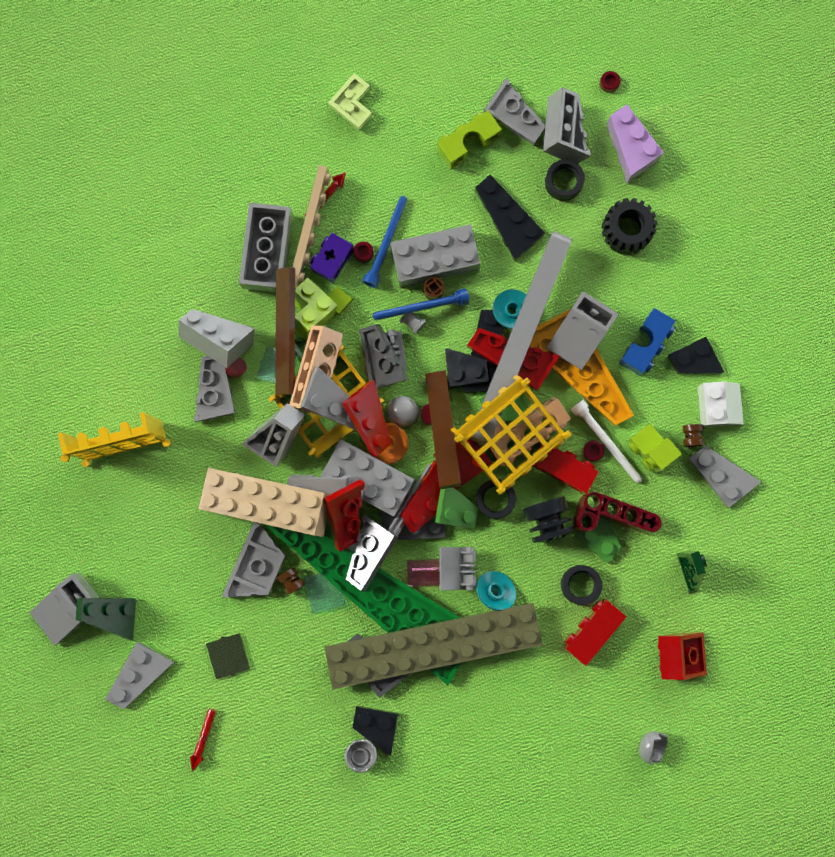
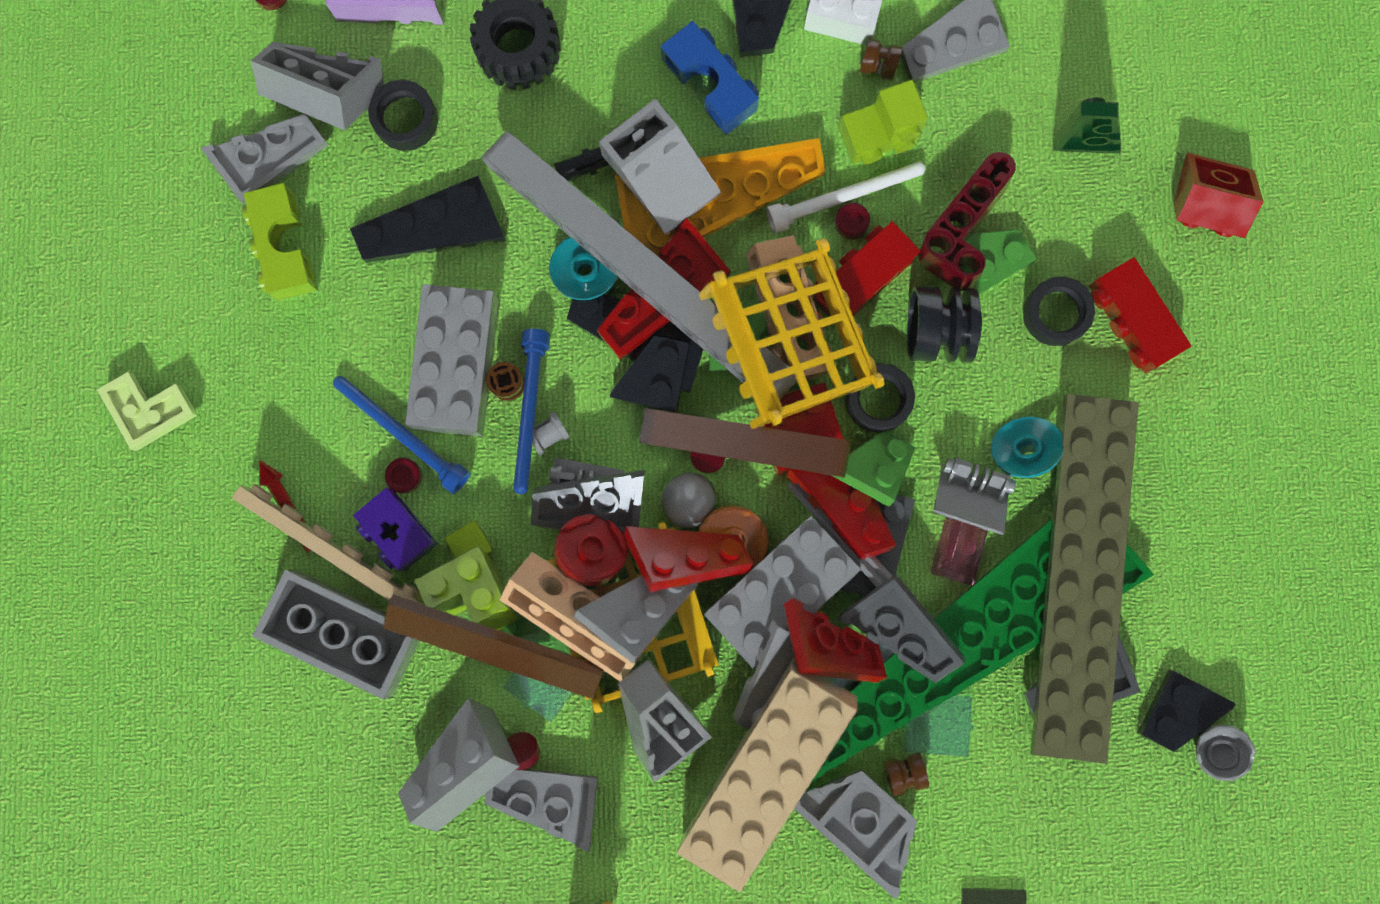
camera: 75 degrees left, 0 degrees up
light grey hair [639,731,668,765] -> none
none -> black pin [553,146,609,181]
none -> red tile [554,514,628,586]

